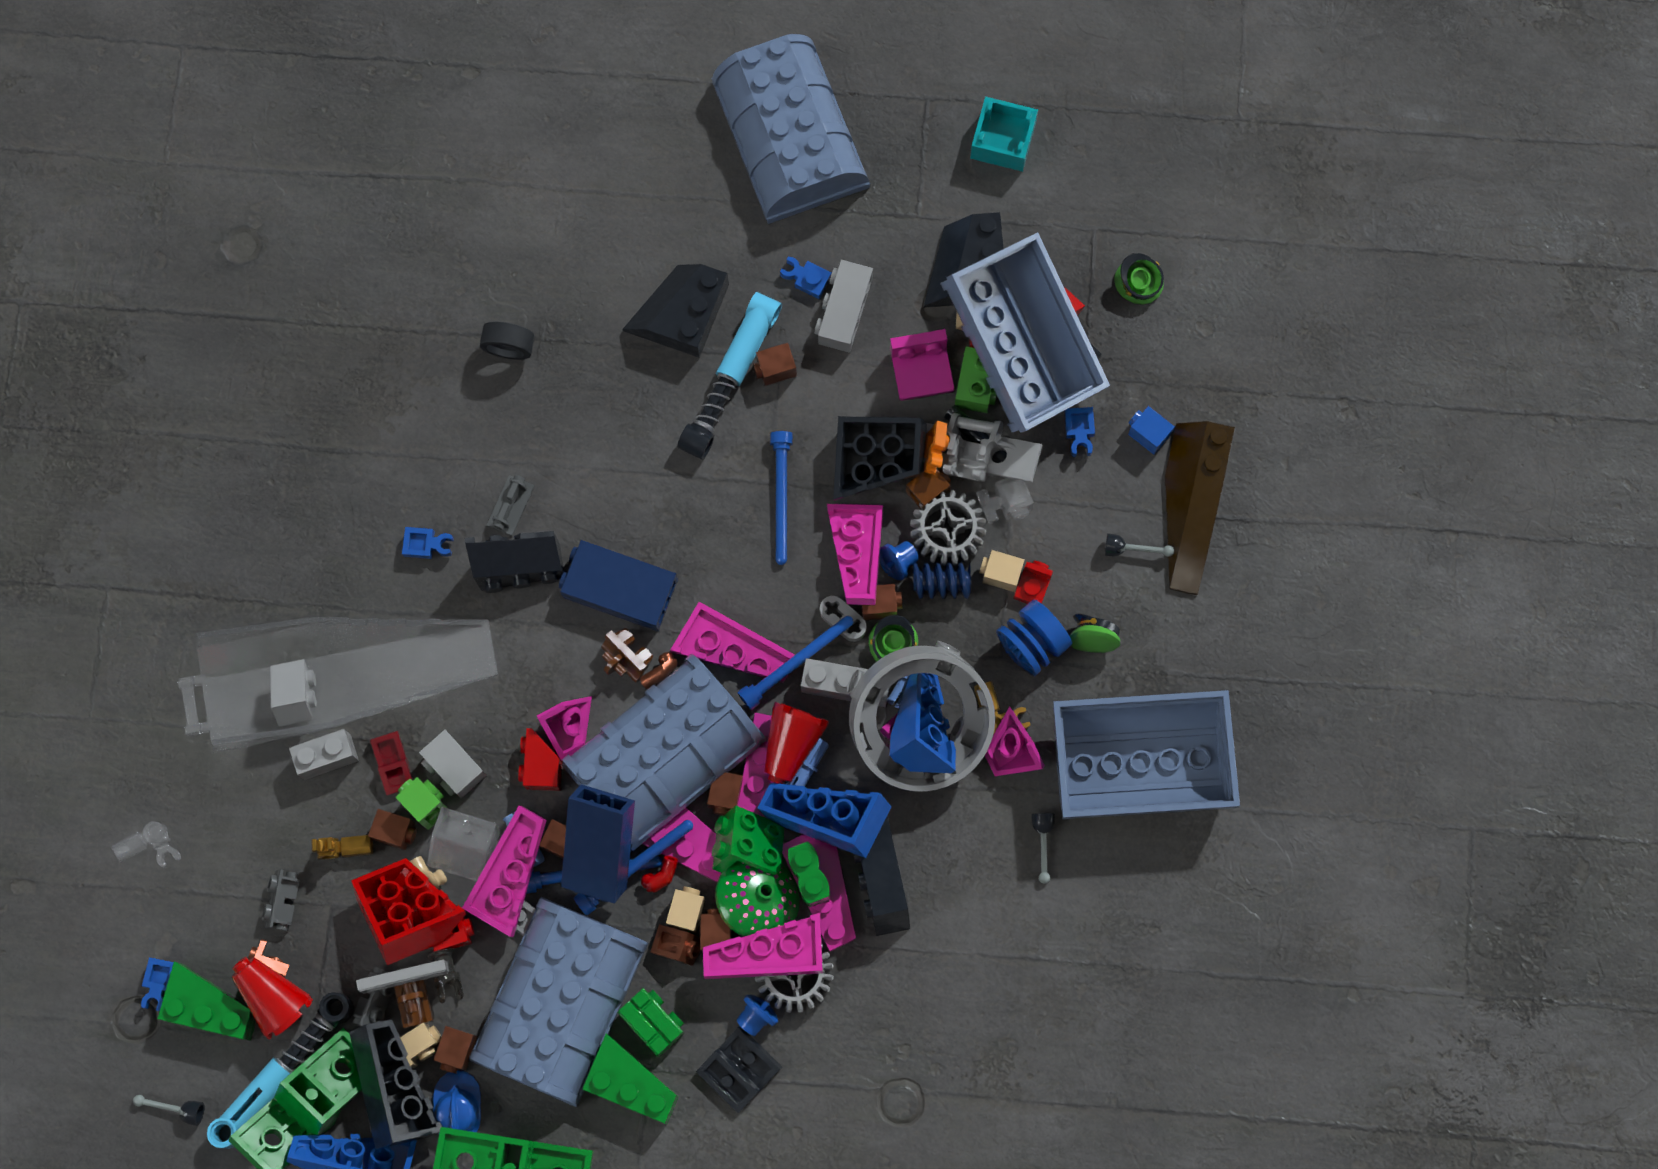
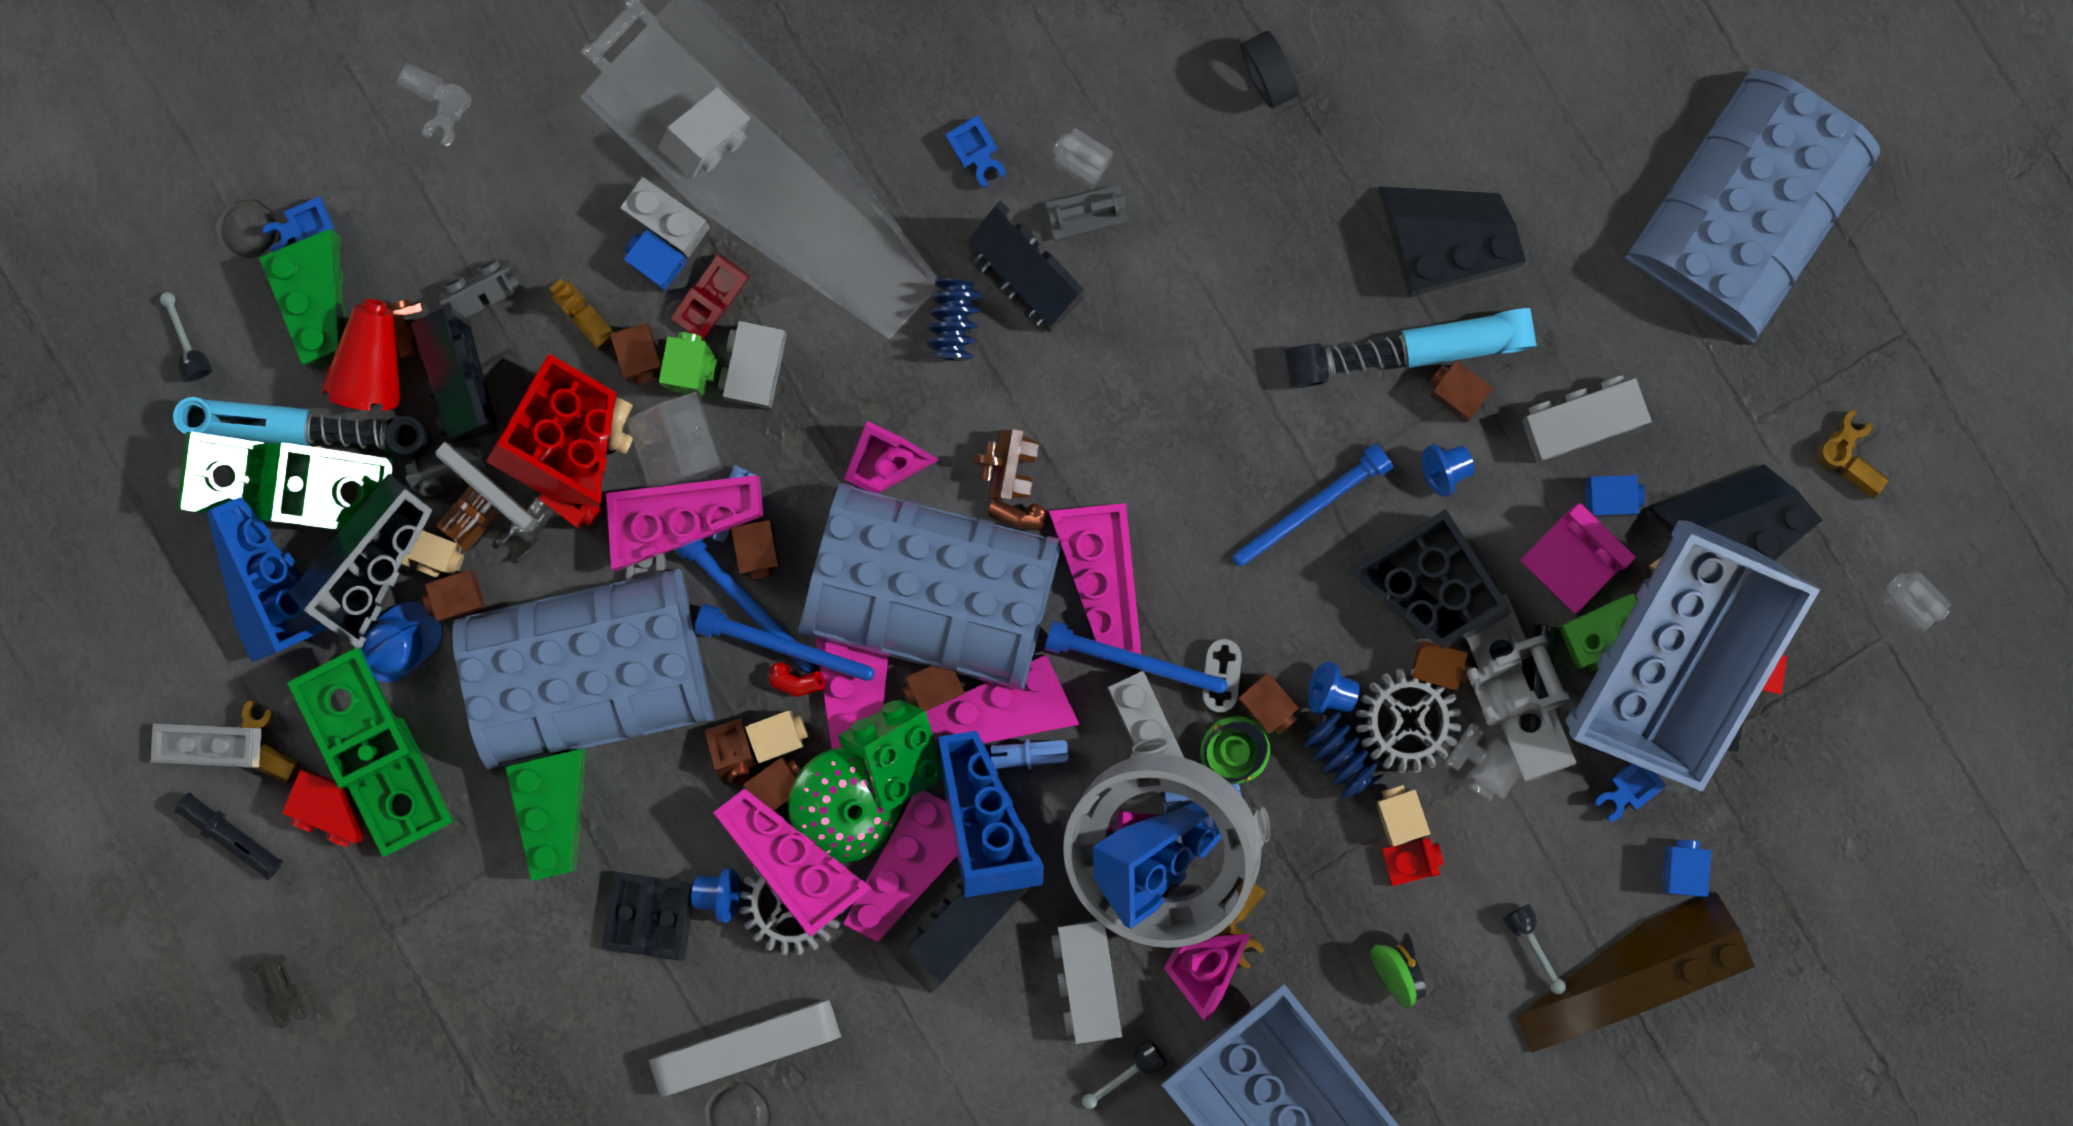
camera: 50 degrees right, 10 degrees up
red slope [518,728,562,791] -> none
dark blue brick [559,540,678,631] -> none
dark blue brick [561,784,635,904] -> none
green brick [617,988,684,1057] -> none
red cone [764,702,829,784] -> none
blue plate [780,257,832,299] -> none
green brick [788,841,830,907] -> none
dark pink wing [827,504,883,605] -> none
orange plate [924,421,949,475] -> none
teal container [970,96,1038,172] -> none
blue wheel [996,599,1072,676] -> none
bright green piece [1114,253,1164,305] -> none
none -> black wedge [411,306,499,443]
none -> blue brick [624,229,688,292]
none -> light grey beam [648,999,842,1097]
none -> dark blue piece [926,278,982,361]
none -> clear brick [1051,127,1114,191]
none -> light grey brick [1051,920,1122,1044]
none -> blue piece [1422,444,1474,497]
none -> blue brick [1585,475,1645,518]
none -> pearl gold bar [1817,409,1889,499]
none -> clear brick [1882,571,1952,633]

